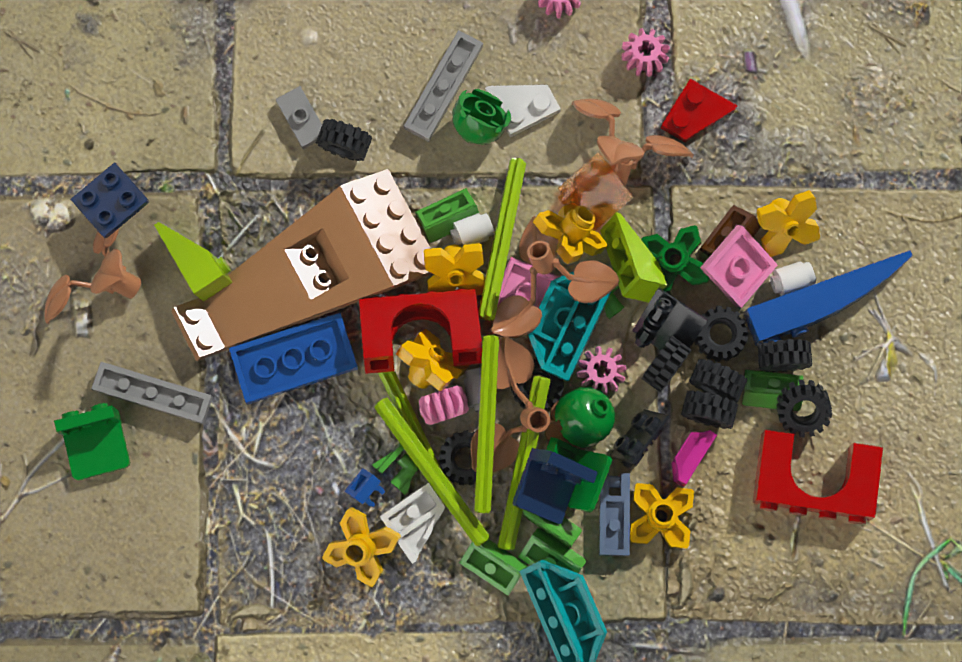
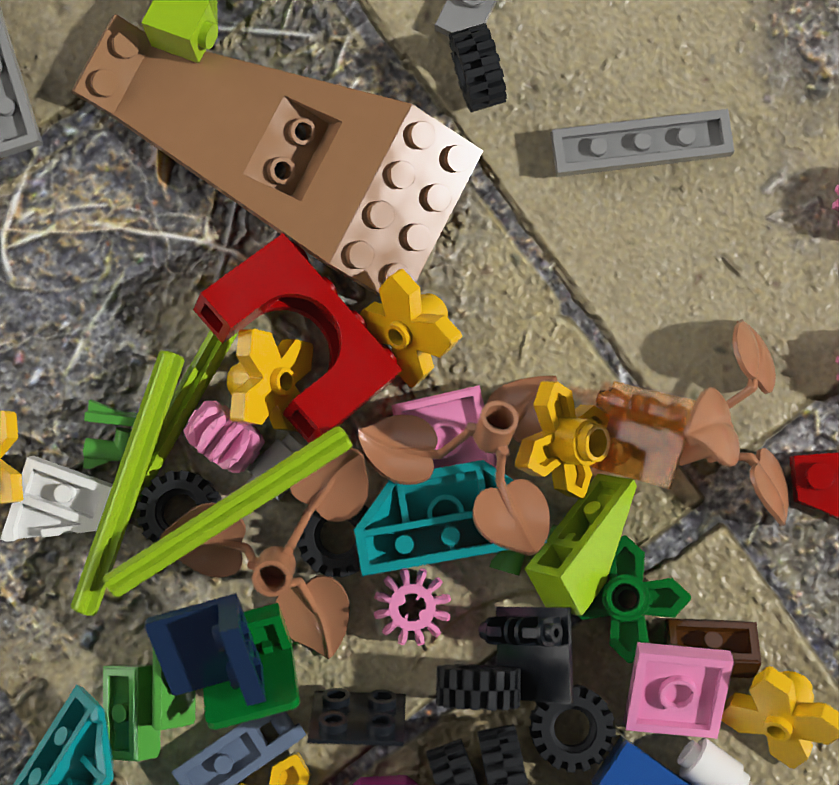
camera: 50 degrees right, 5 degrees up
blue plate [229,313,358,405] -> none
blue tile [345,468,385,507] -> none
bright green slope [415,188,479,243] -> none
white brick [450,213,495,247] -> none
green cylinder [452,89,511,145] -> none
bright green slope [459,539,528,596] -> none
lime axle [478,158,526,321] -> none
white wing [485,85,561,138] -> none
lime axle [498,376,550,551] -> none
green cylinder [555,387,615,448] -> none

